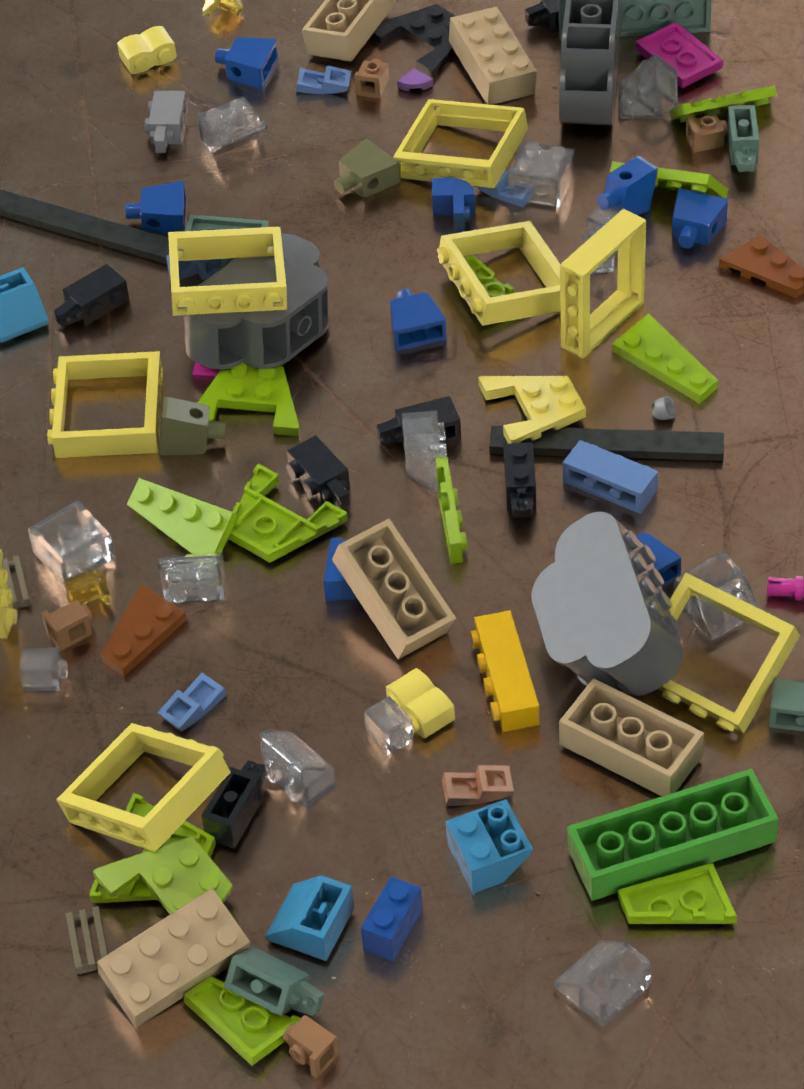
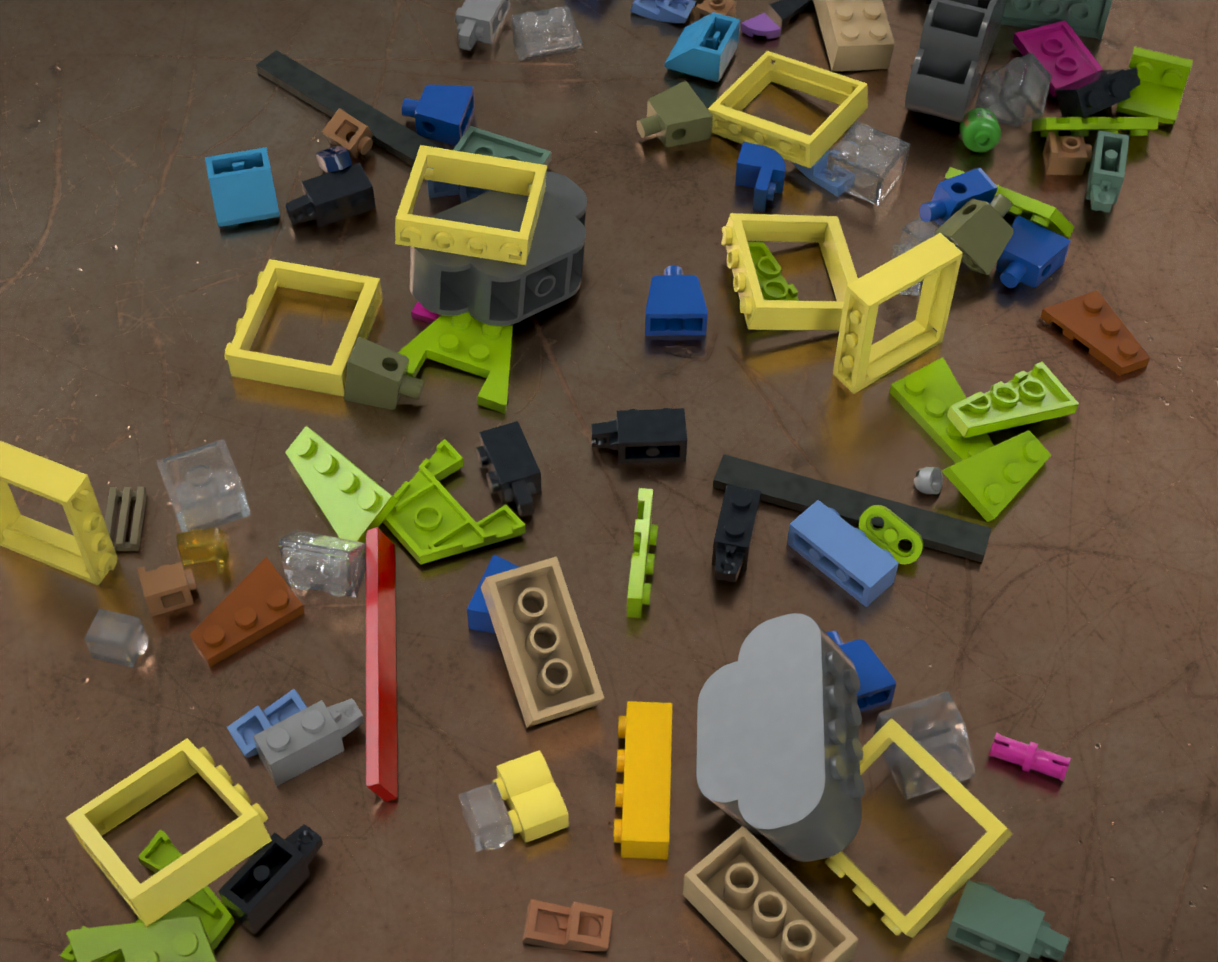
camera: 10 degrees right, 5 degrees up
clear slope [259,730,336,809] -> none
clear slope [402,411,447,494] -> none
light yellow wing [478,376,586,444] -> none
none -> light grey hinge [253,698,364,787]
none -> dark blue beam [316,146,352,172]
none -> medium nougat brick [322,108,373,159]
none -> red tile [366,527,398,802]
none -> dark azure slope [664,12,740,82]
none -> lime plate [859,505,923,564]
none -> olive torso [935,194,1013,275]
none -> lime wing [942,430,1051,522]
none -> lime wing [947,362,1079,438]
none -> bright green head [960,108,1001,153]
none -> black hinge [1055,67,1140,118]
none -> lime bracket [1116,47,1193,124]

